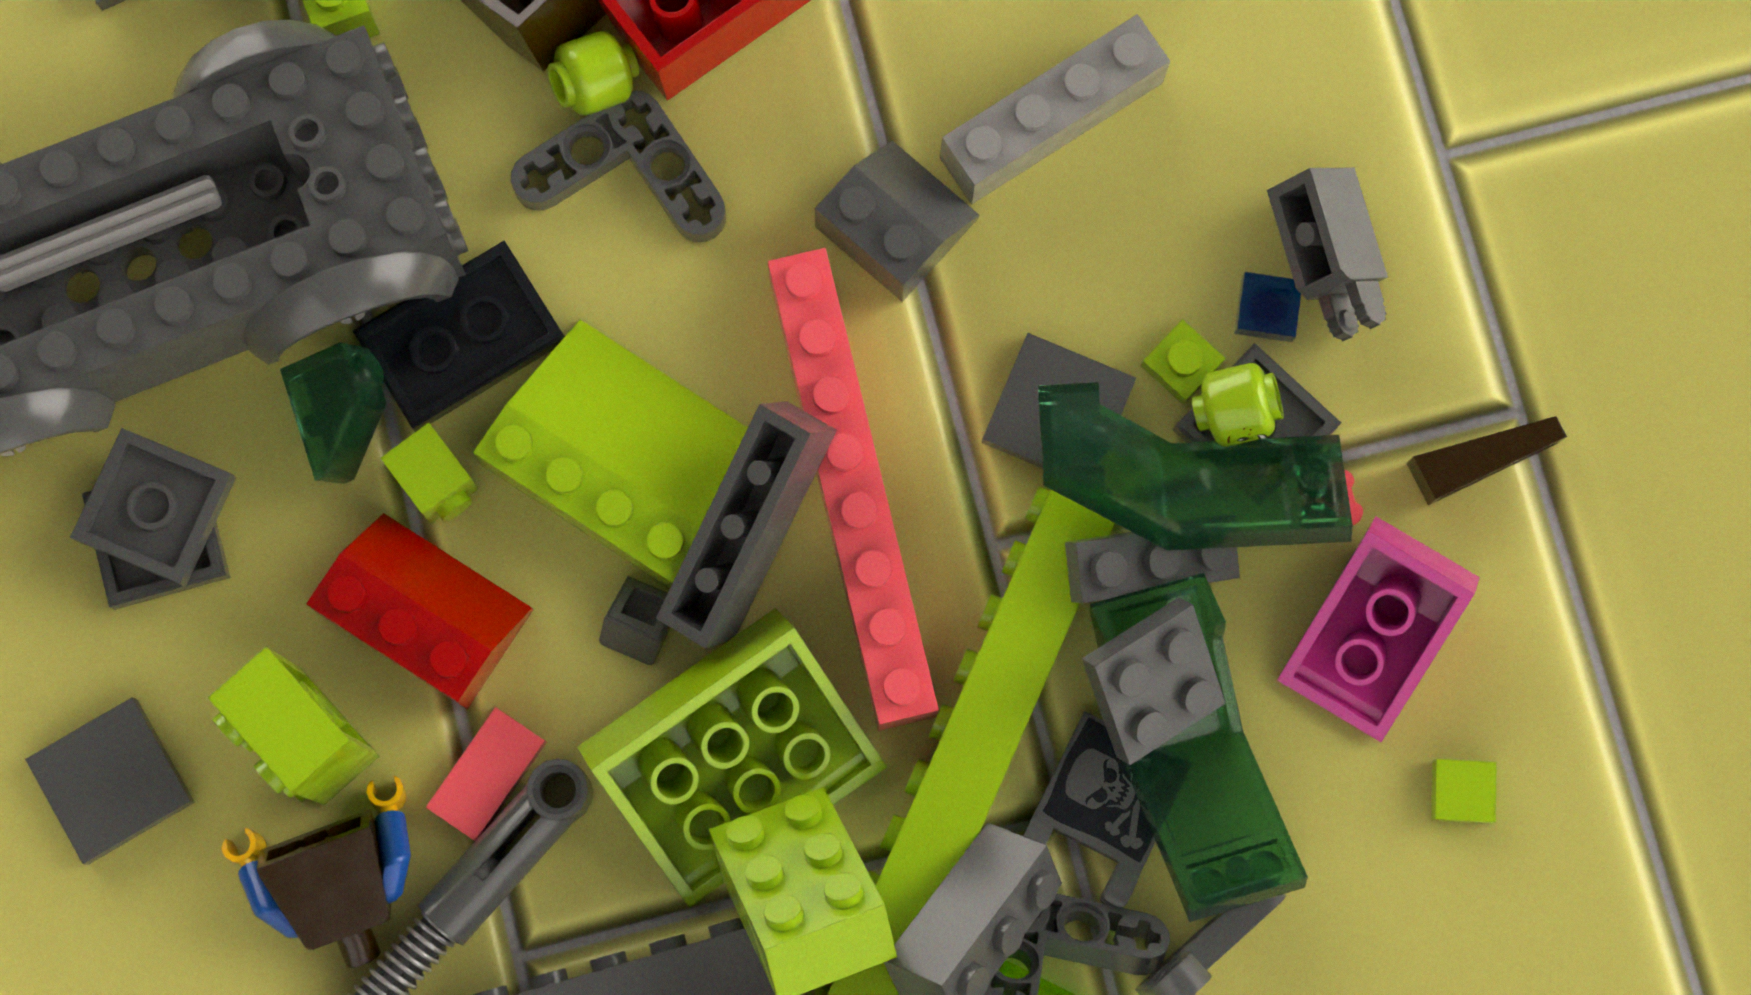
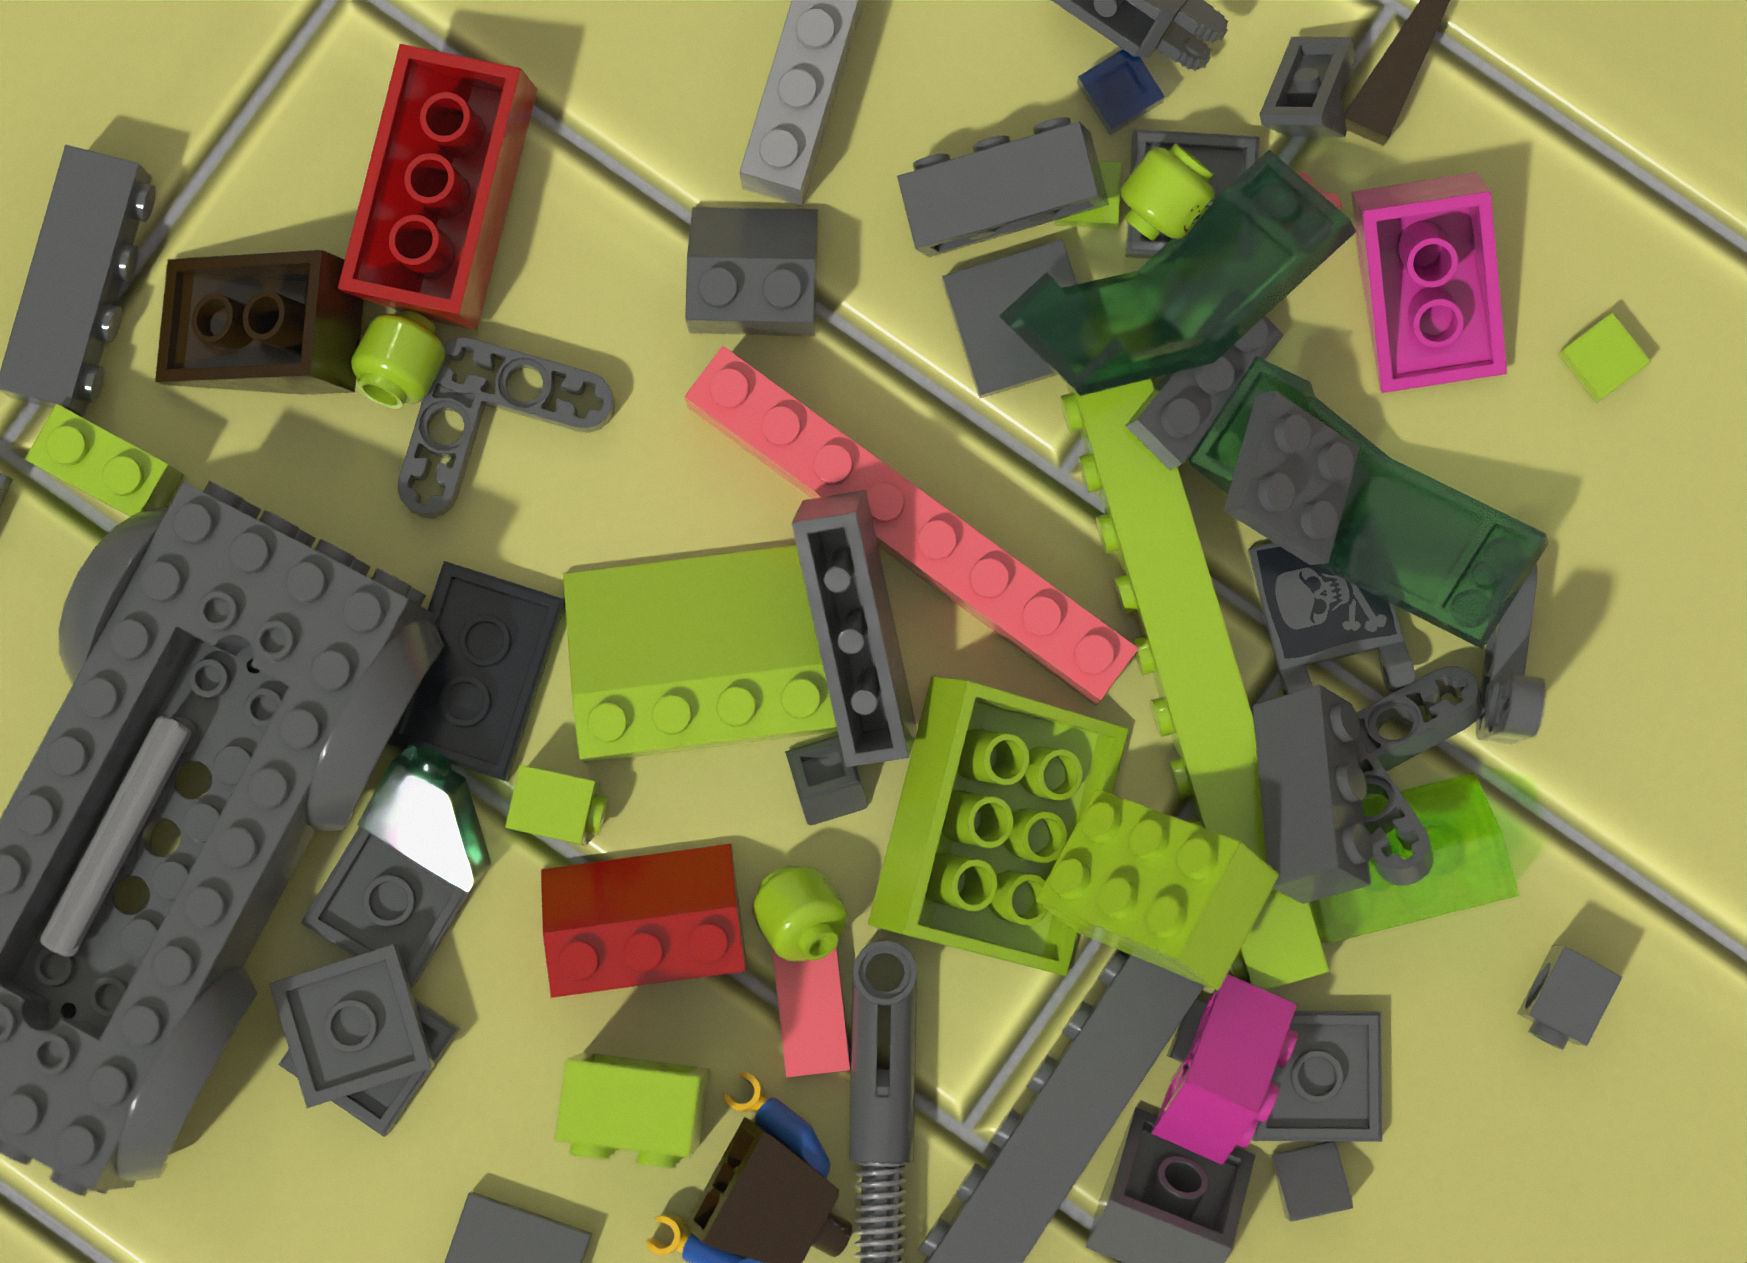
camera: 35 degrees left, 5 degrees up
none -> dark grey tile [301,813,479,989]
none -> lime head [752,866,848,962]
none -> dark grey brick [897,117,1109,257]
none -> dark grey slope [1259,37,1356,137]

